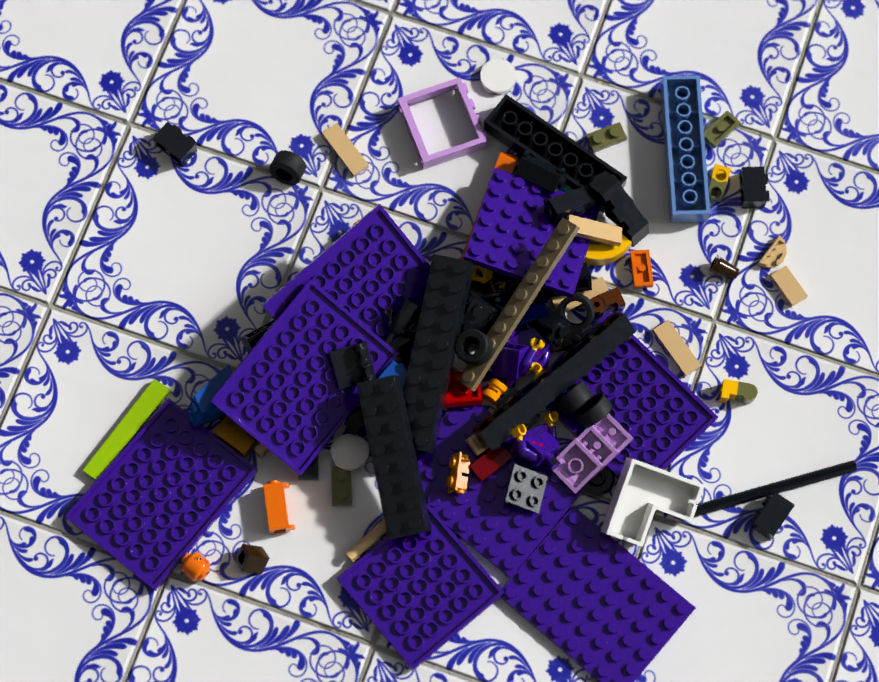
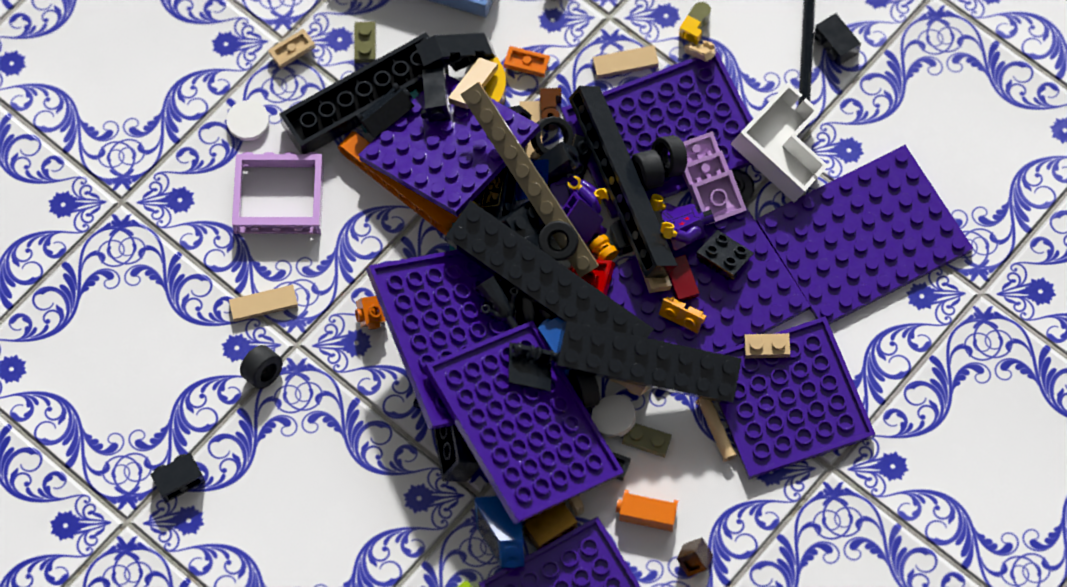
camera: 65 degrees left, 5 degrees down
none -> tan plate [268,28,316,69]
none -> tan tile [683,41,716,62]
none -> tan plate [744,333,790,358]

